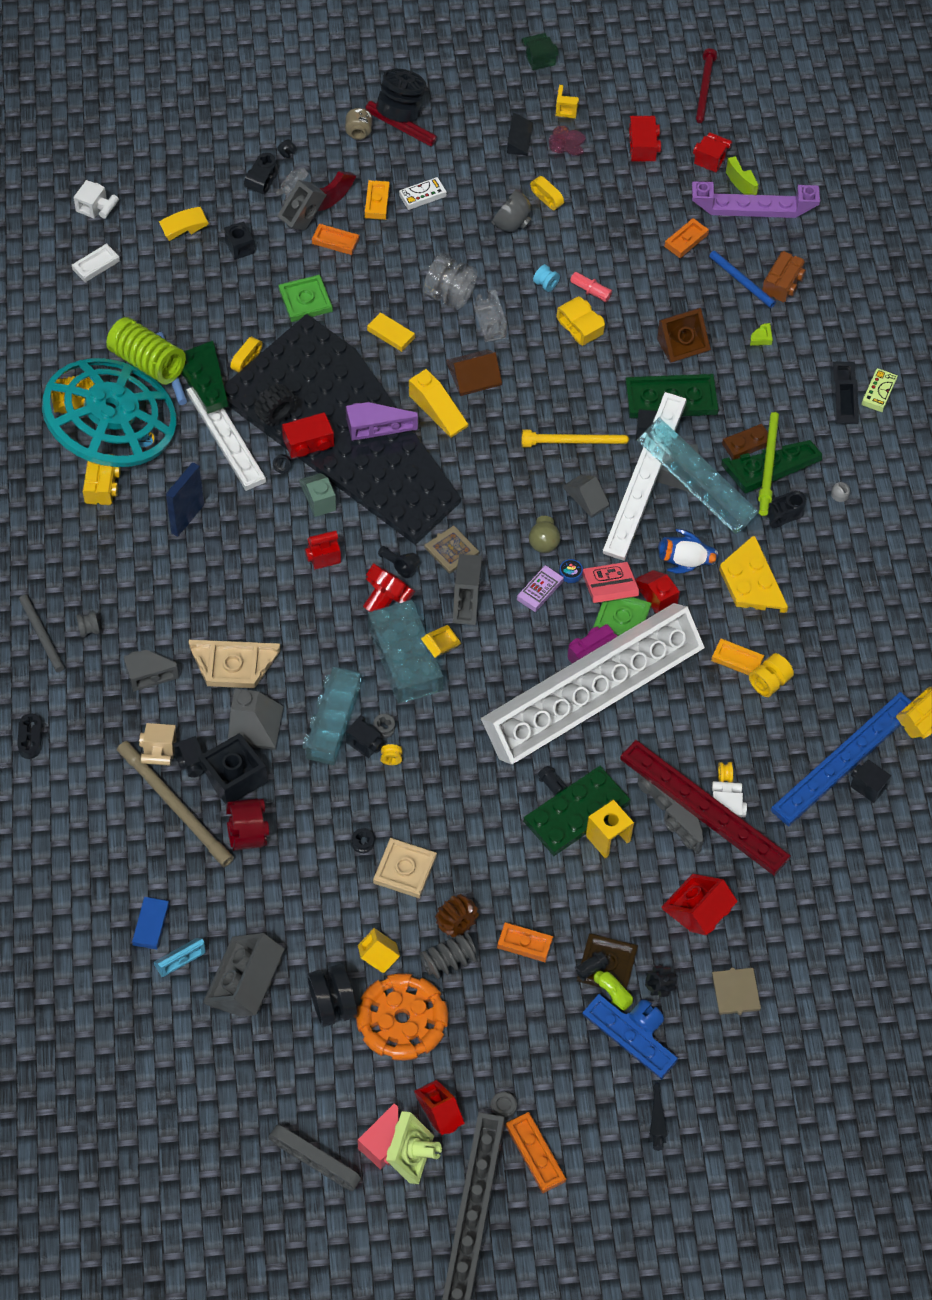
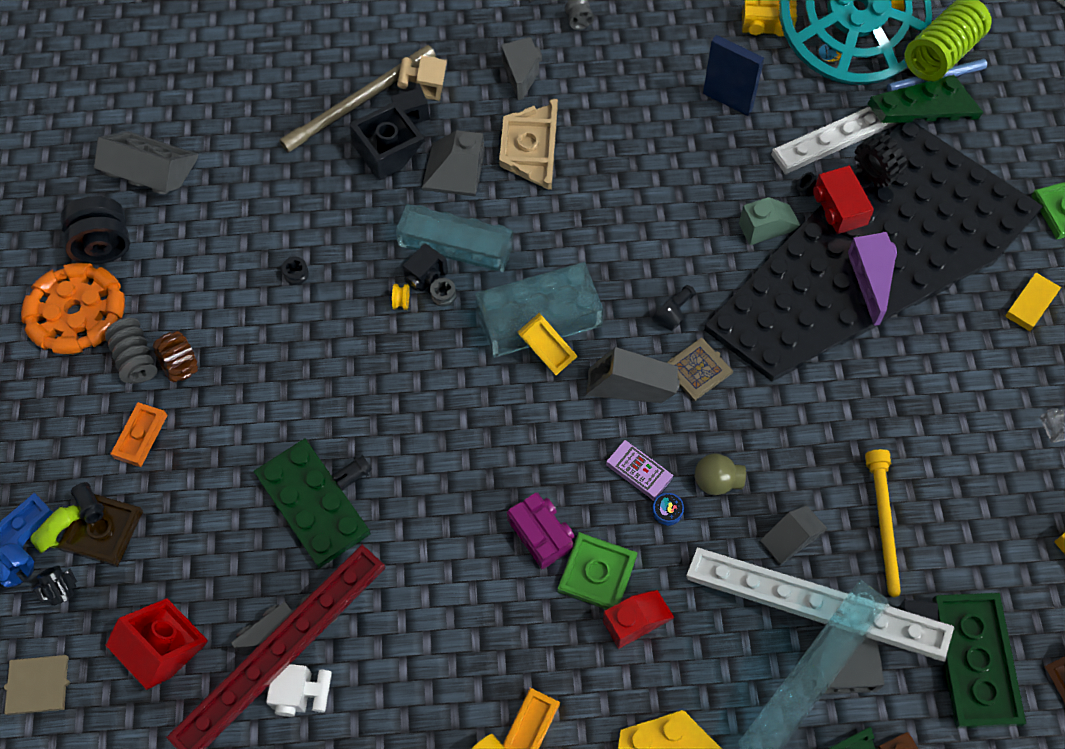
camera: 95 degrees right, 5 degrees up
blue tile [132,897,169,950] -> none
medium azure slope [154,938,206,977] -> none
dark red brick [226,798,269,851] -> none
yellow beam [230,336,263,372] -> none
red brick [305,530,341,570] -> none
yellow panel [358,928,400,973] -> none
red piece [363,563,416,618] -> none
tan tile [373,838,437,899] -> none
yellow slope [409,369,468,438] -> none
reddish brown slope [446,349,502,396] -> none
white brick [481,603,705,765] -> none
coral tile [583,562,639,603] -> none
yellow piece [586,800,634,858] -> none
animal [658,529,719,573] -> none
yellow bush [718,762,733,783] -> none

